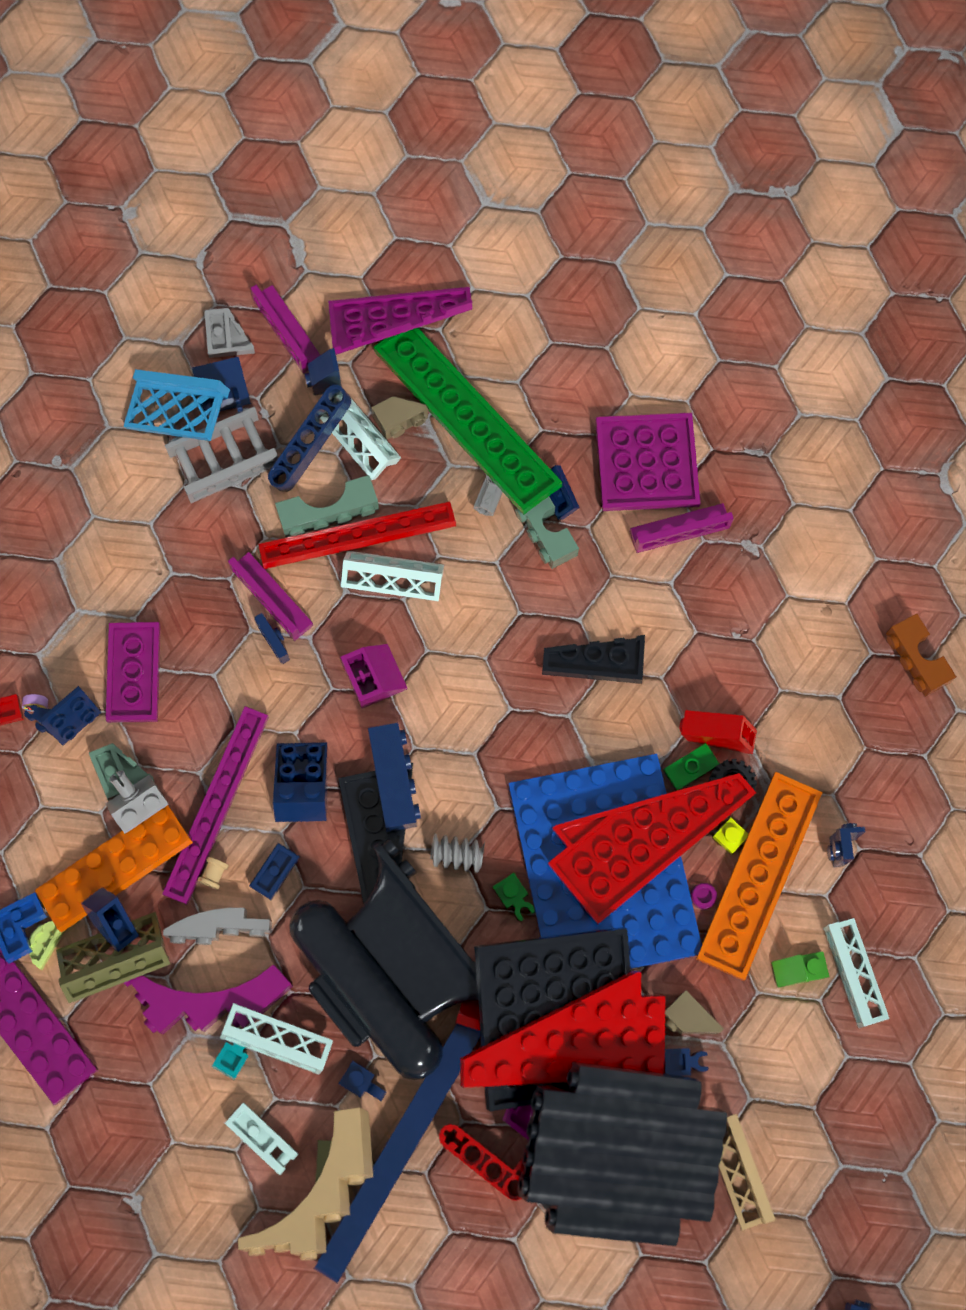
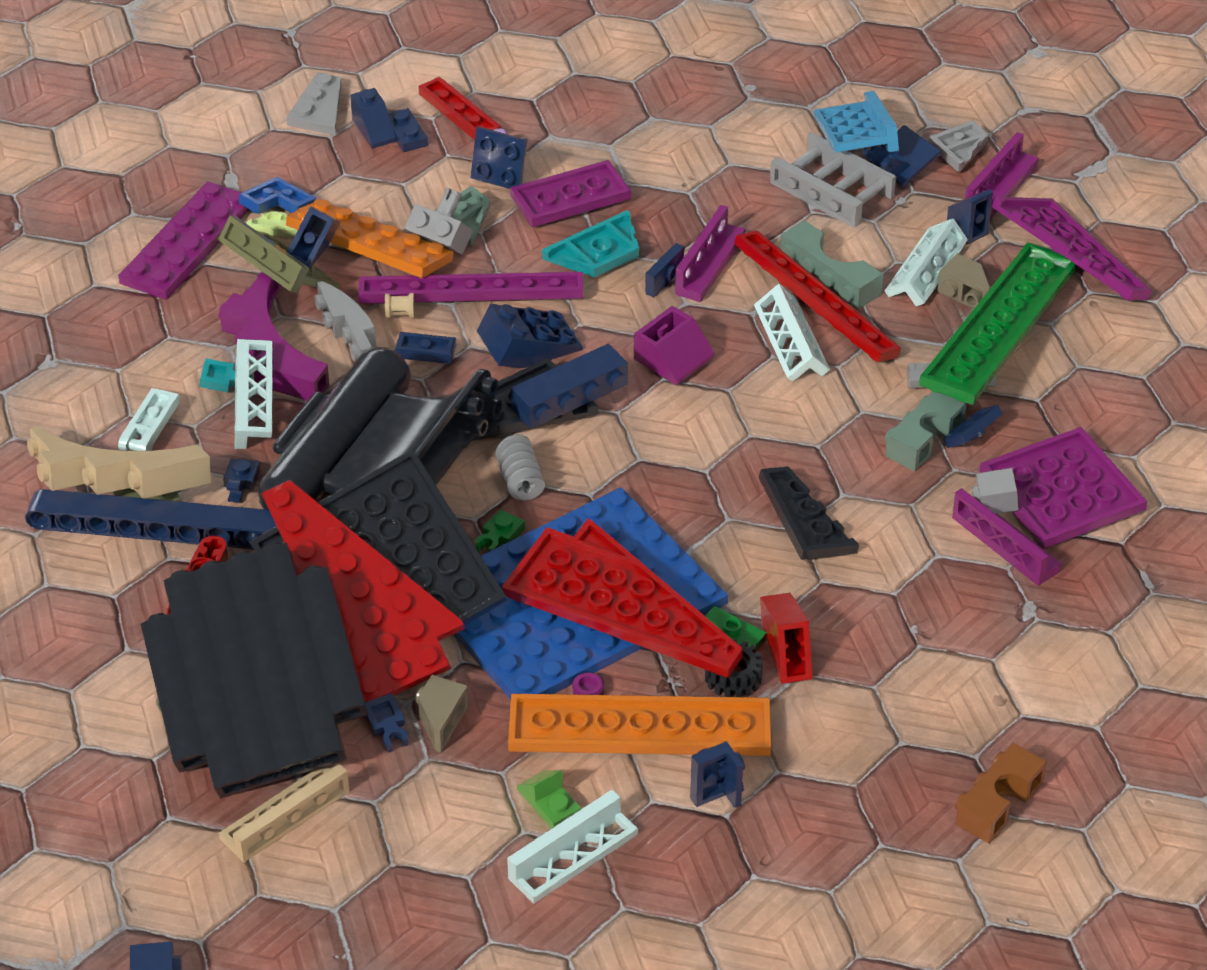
camera: 70 degrees right, 30 degrees down
dark blue beam [268,385,351,492] -> none
neon yellow plate [713,818,748,855] -> none
none -> teal wing [541,210,639,277]
none -> light grey brick [972,468,1019,514]

